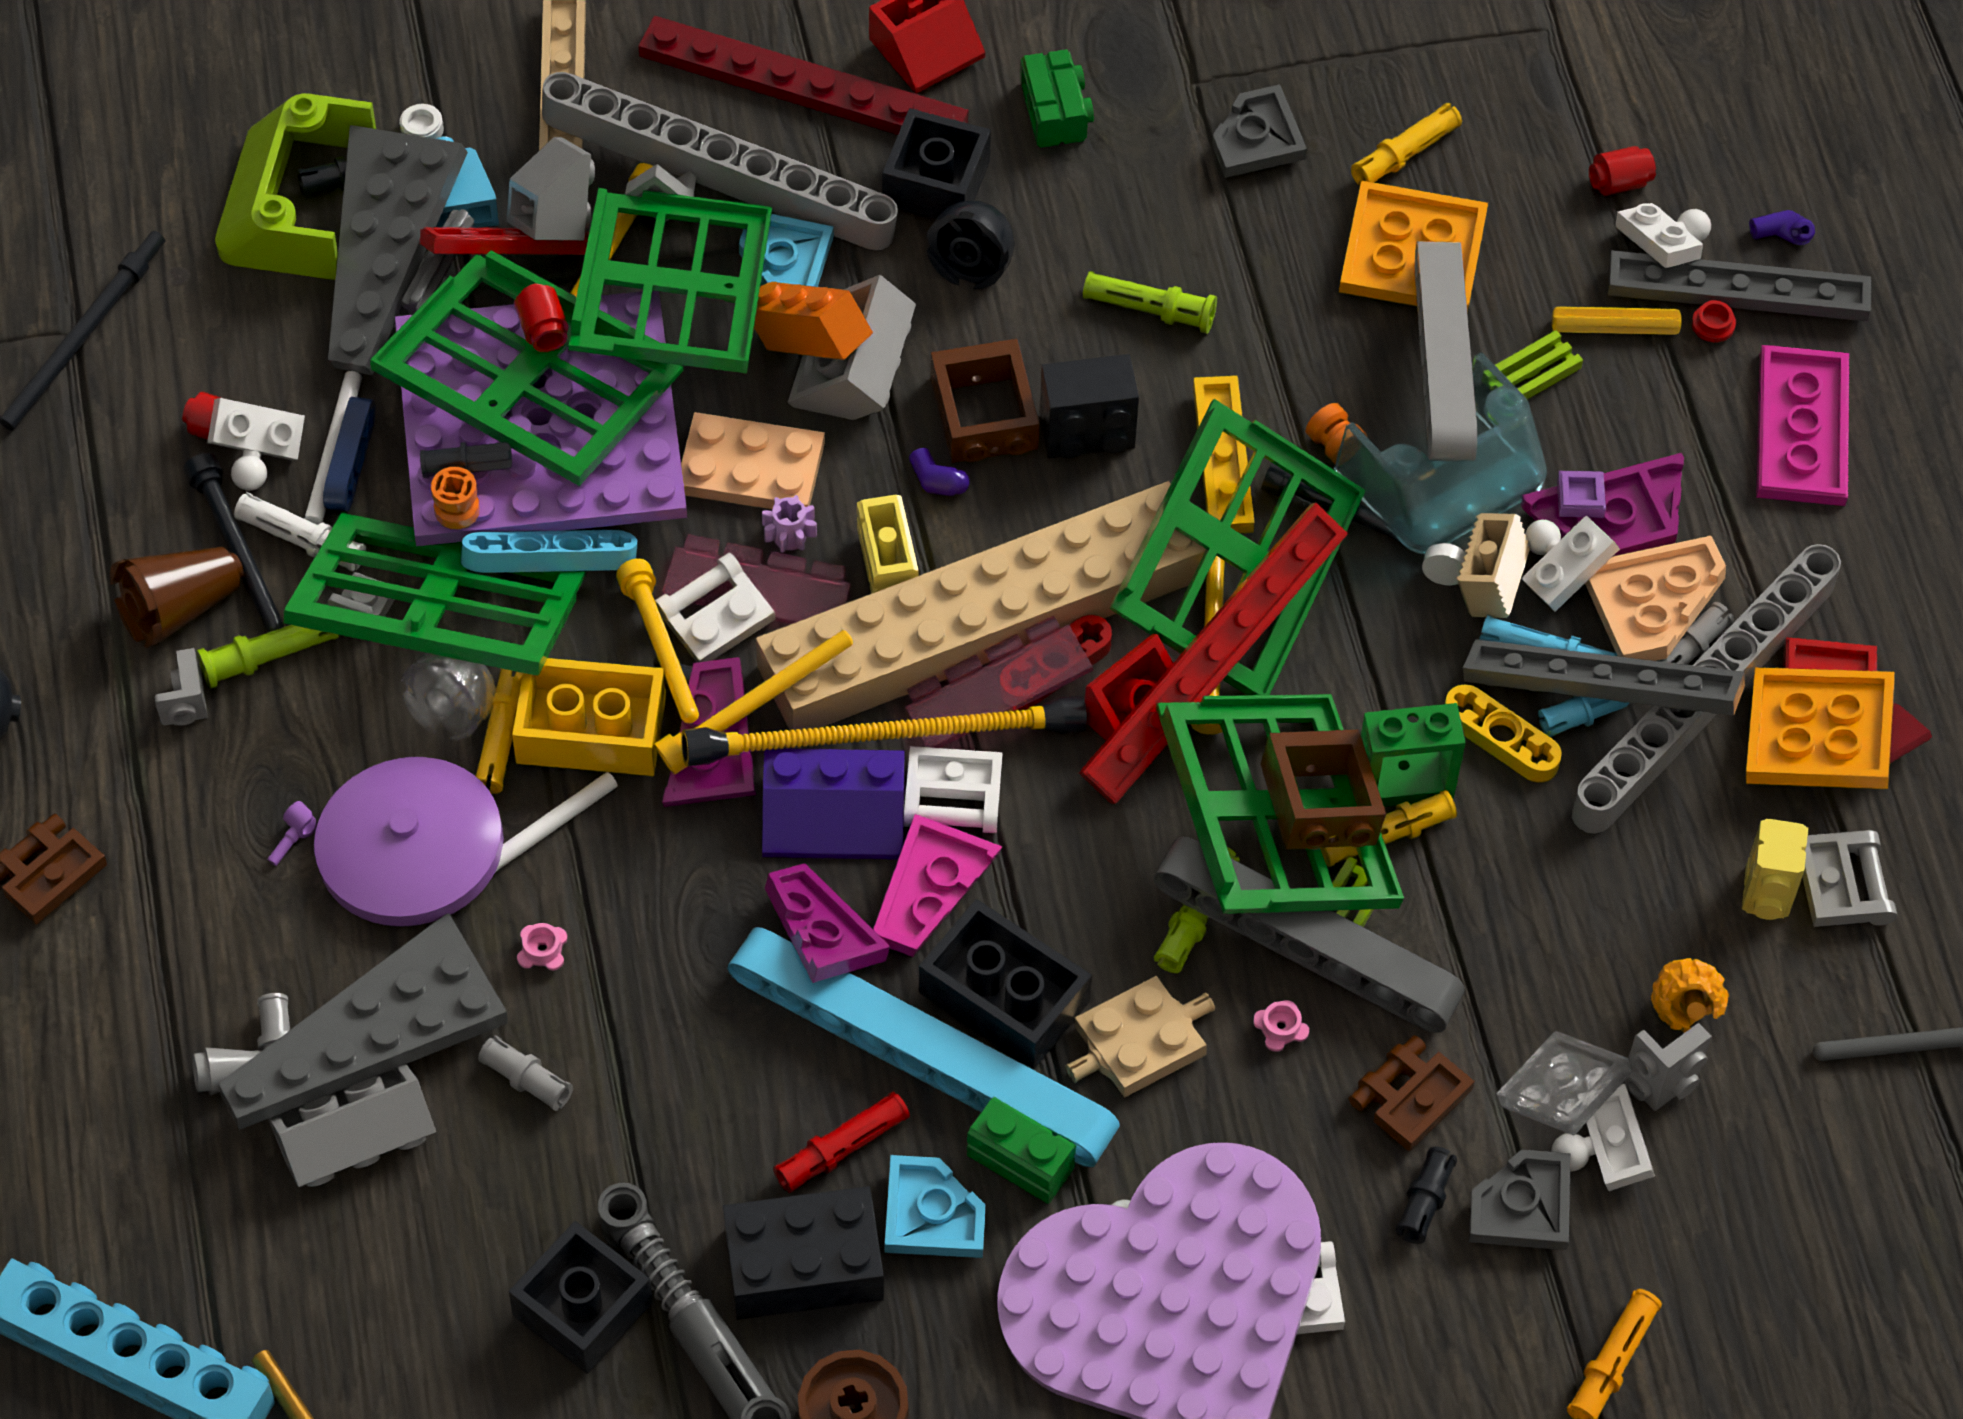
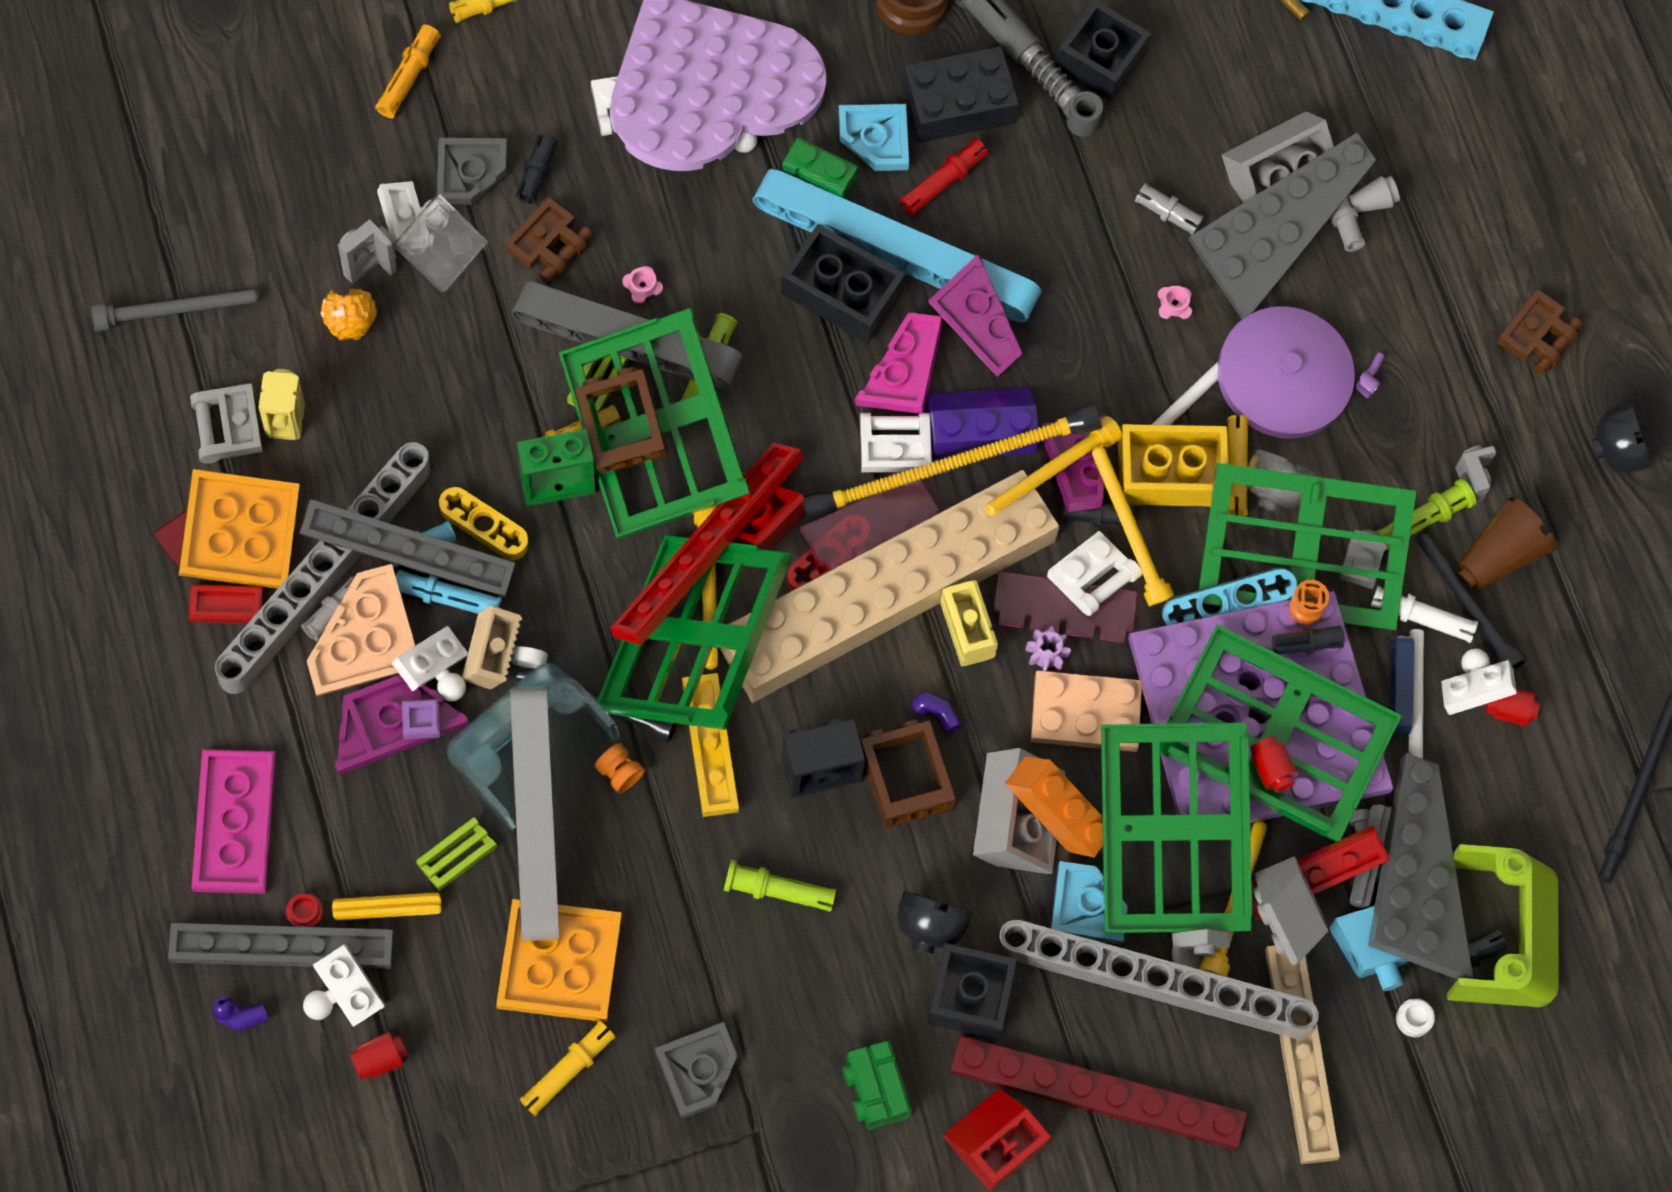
camera: 170 degrees right, 10 degrees up
tan plate [1065,976,1215,1098] -> none

